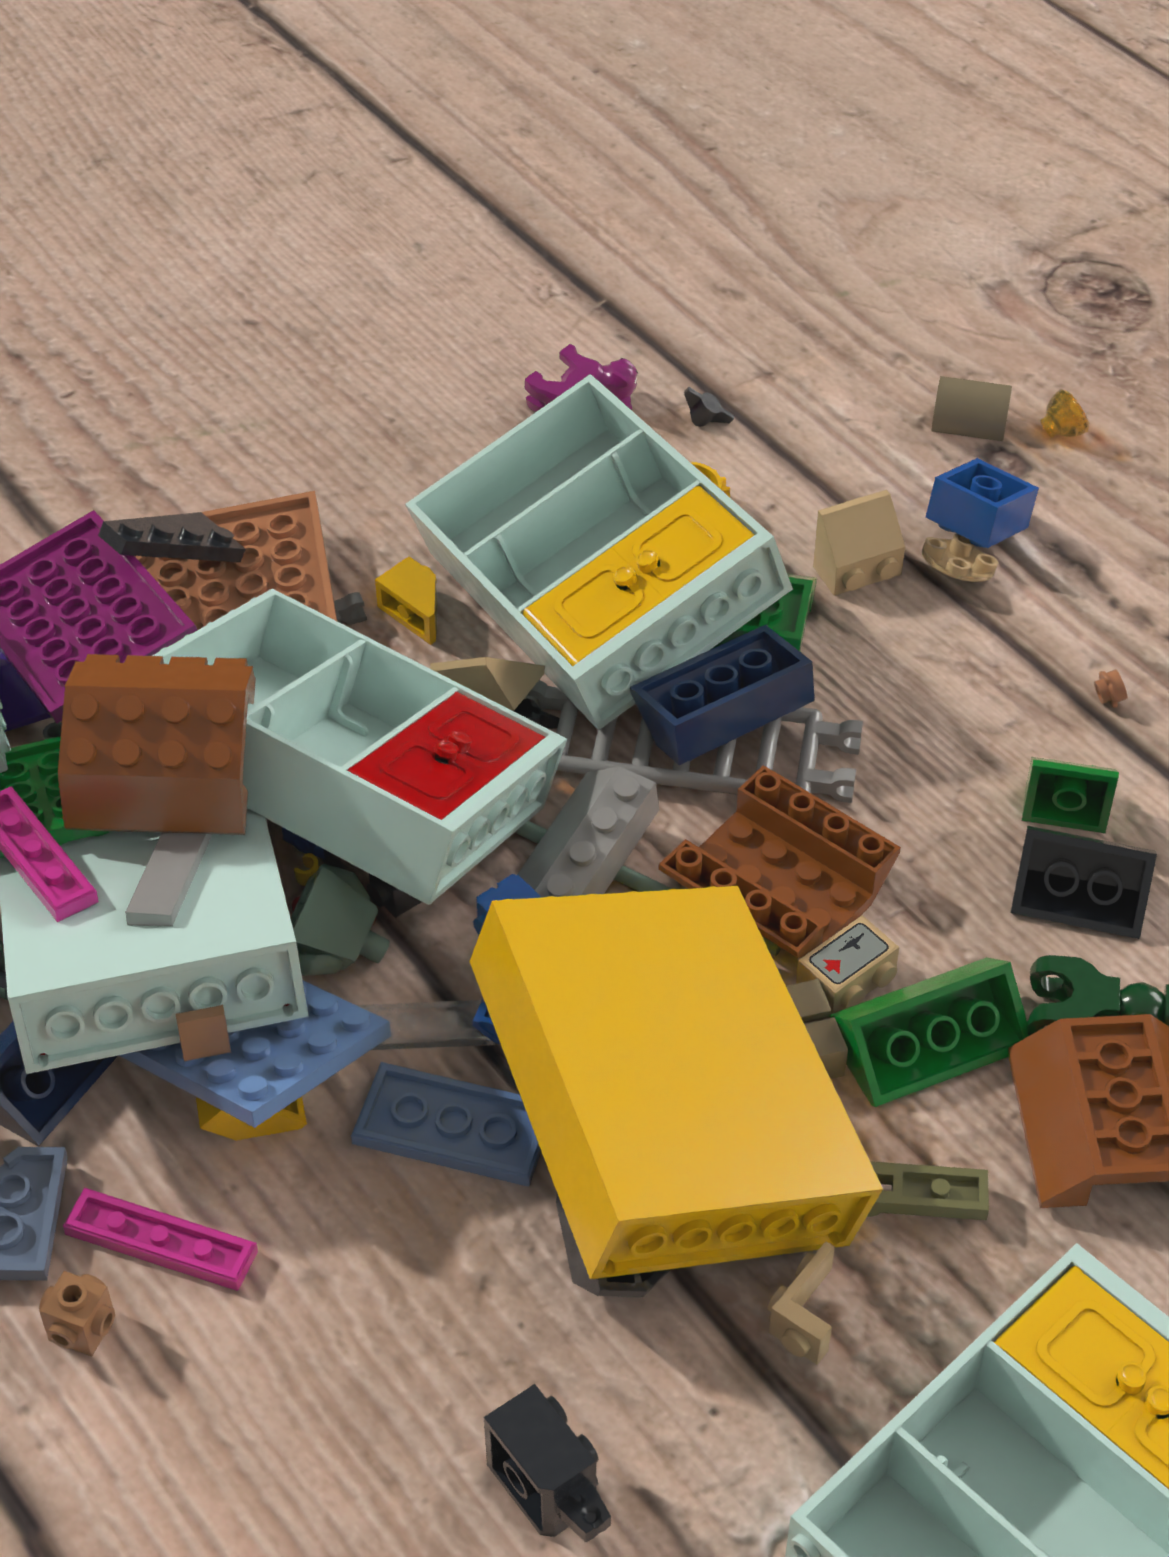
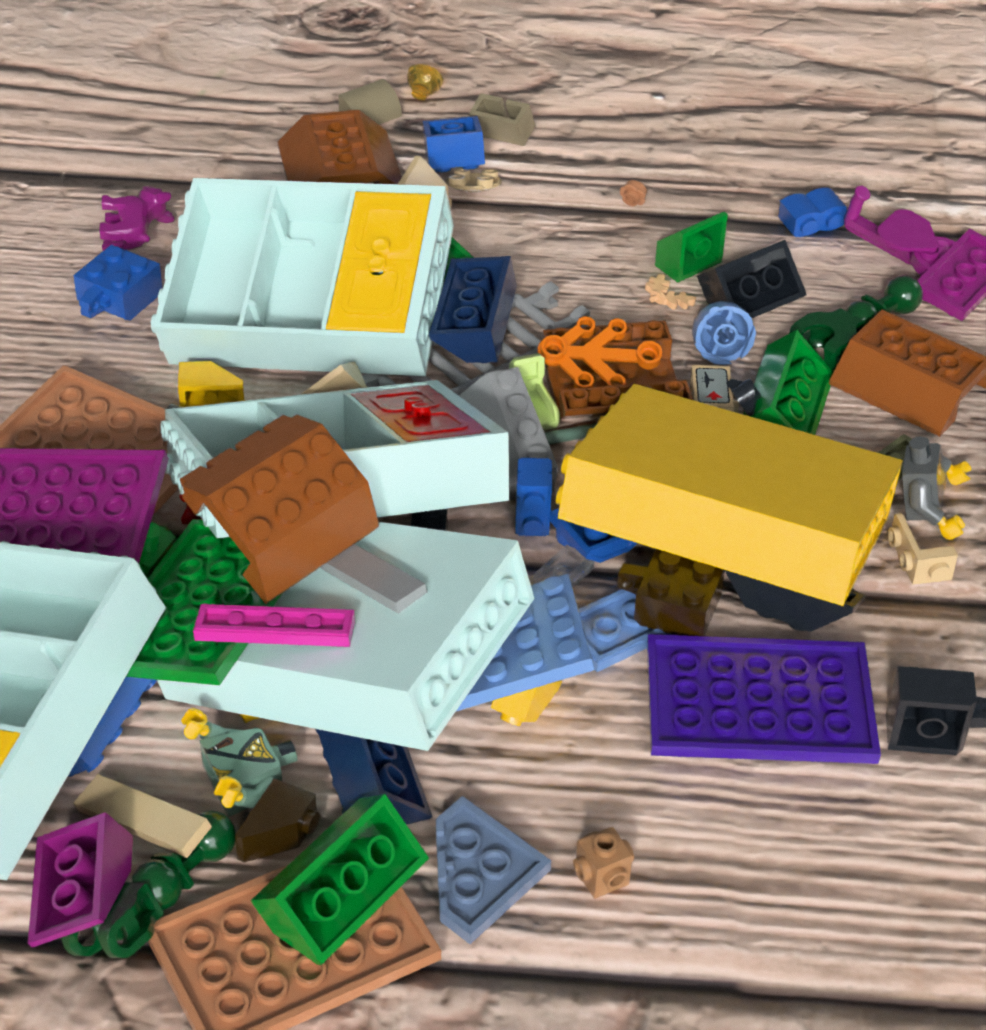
camera: 50 degrees left, 5 degrees down
dark pink tile [63,1187,258,1291] -> none
black wing [98,512,246,563] -> none
medium nougat tile [176,1005,231,1061] -> none
none -> blue hinge [73,244,163,321]
none -> dark orange slope [278,110,402,184]
none -> dark tan piece [469,93,536,146]
none -> yellowish green animal [509,353,560,431]
none -> orange plant [537,316,663,388]
none -> dark brown hinge [617,549,725,636]
none -> light nougat animal [645,274,696,310]
none -> dark purple plate [647,634,881,764]
none -> medium blue cylinder [692,301,756,365]
none -> black piece [726,379,761,416]
none -> dark grey torso [902,436,971,540]

